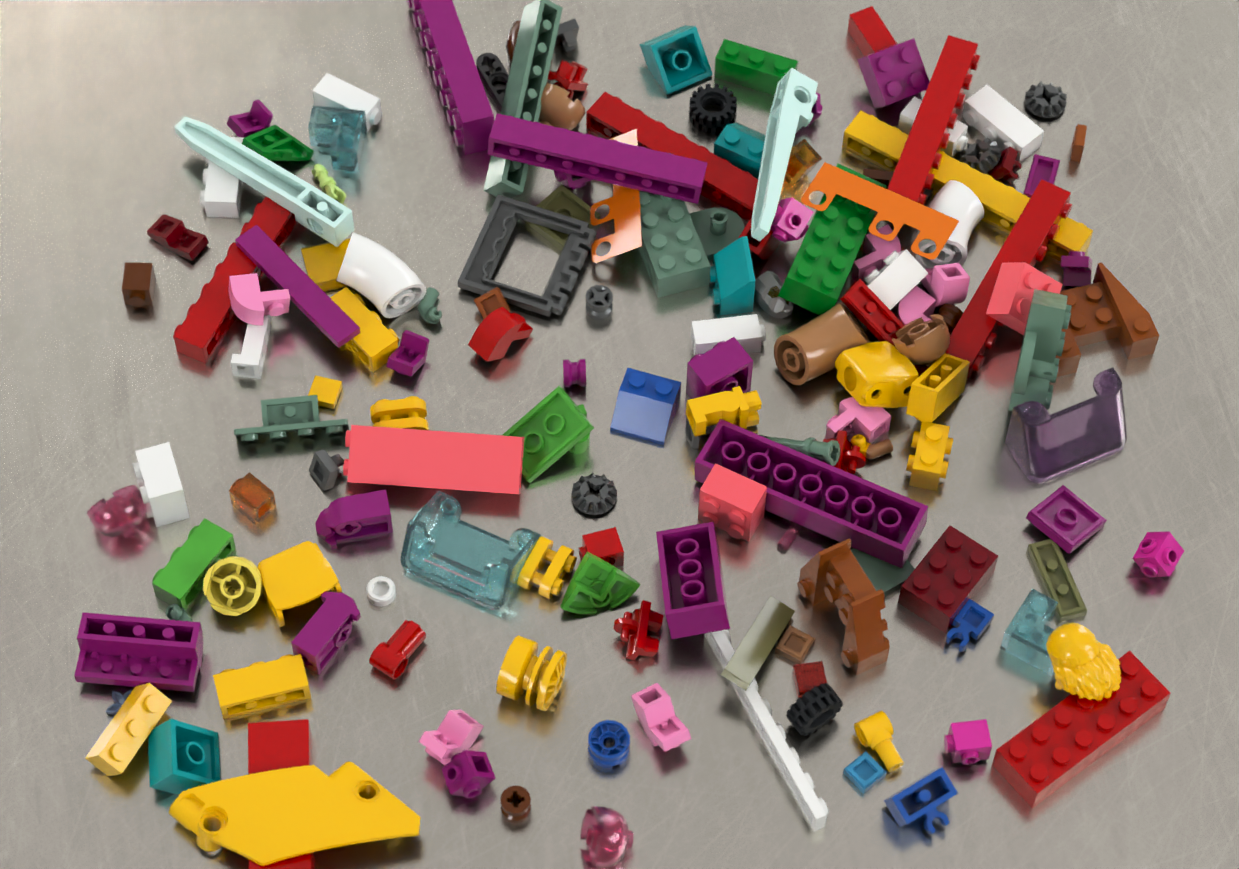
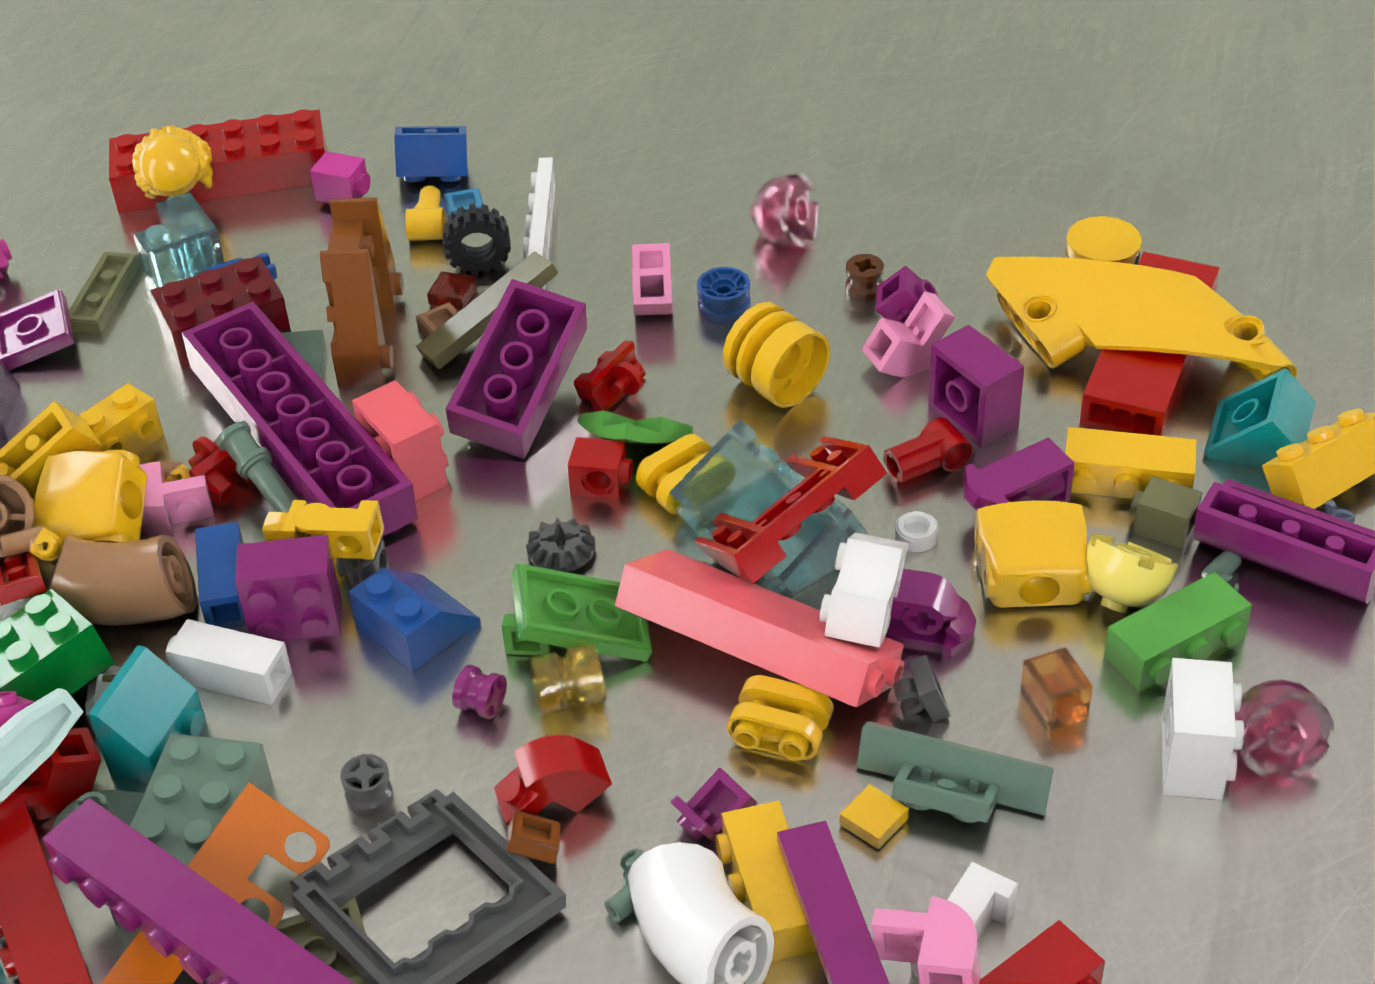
camera: 150 degrees left, 15 degrees down
none -> arm [0,526,63,561]
none -> blue brick [195,521,247,629]
none -> clear yellow wheel [529,644,606,716]
none -> red wedge [694,436,888,584]
none -> white brick [820,532,909,647]
none -> magenta brick [928,325,1024,449]
none -> olive brick [1130,476,1203,550]

